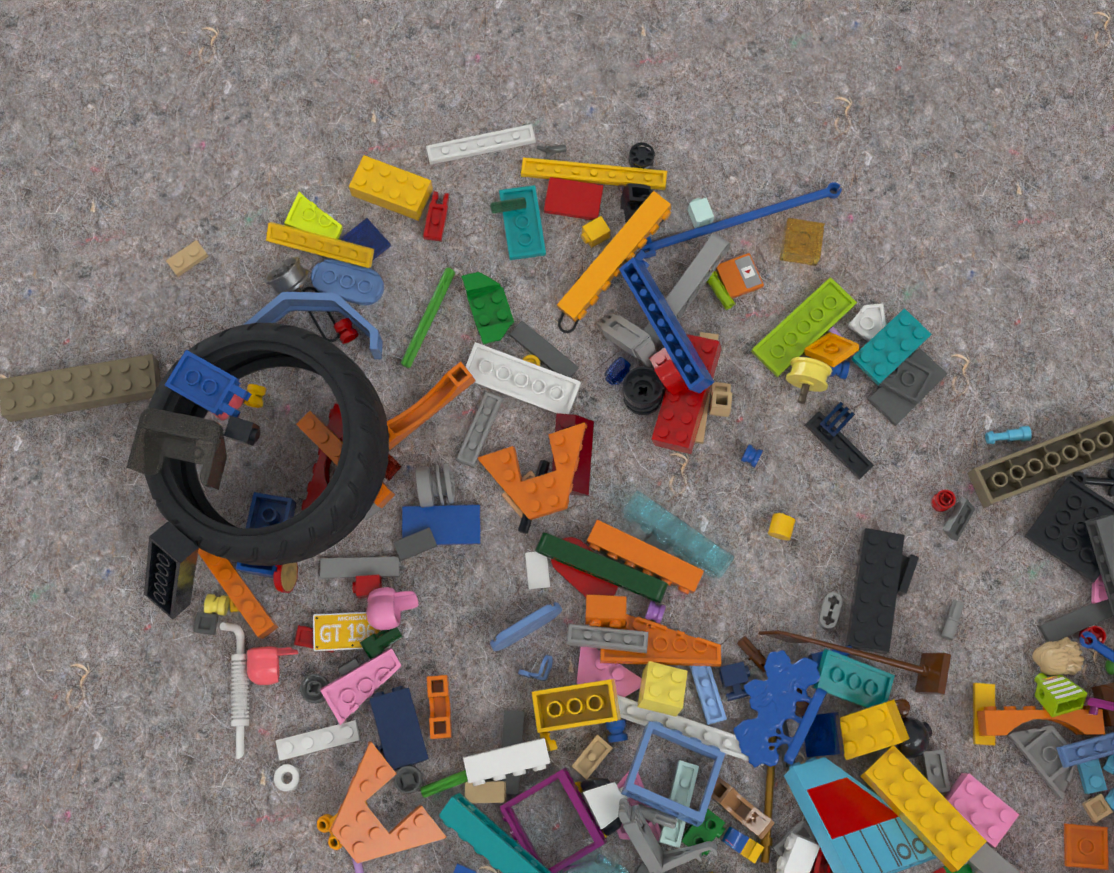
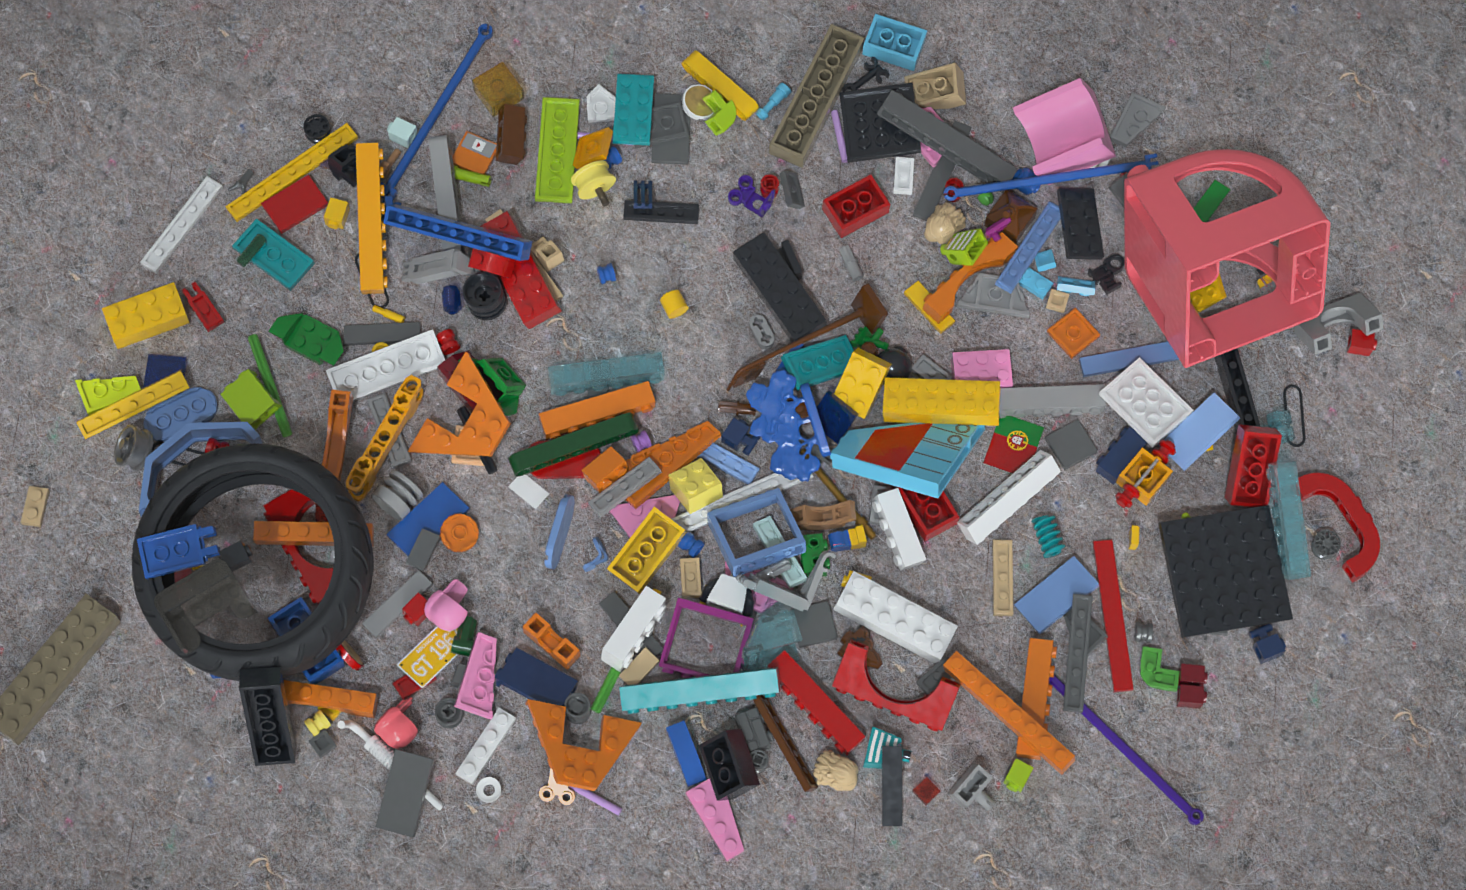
camera: 45 degrees left, 5 degrees down
none -> lime panel [220,369,282,430]
none -> light orange piece [345,375,424,502]
none -> yellow piece [372,305,405,323]
none -> dark grey tile [376,749,434,838]
none -> medium nougat bar [380,149,401,179]
none -> red wheel [436,329,460,355]
none -> orange tile [440,514,479,553]
none -> green piece [458,357,526,416]
none -> reddish brown brick [496,103,527,165]
none -> yellow beam [681,50,759,121]
none -> pearl gold tile [681,84,713,120]
none -> lime brick [702,90,736,136]
none -> dark purple piece [728,175,775,218]
none -> red brick [822,175,890,238]
none -> lavender bar [831,110,848,163]
none -> green arm [850,327,889,350]
none -> white plate [893,157,914,195]

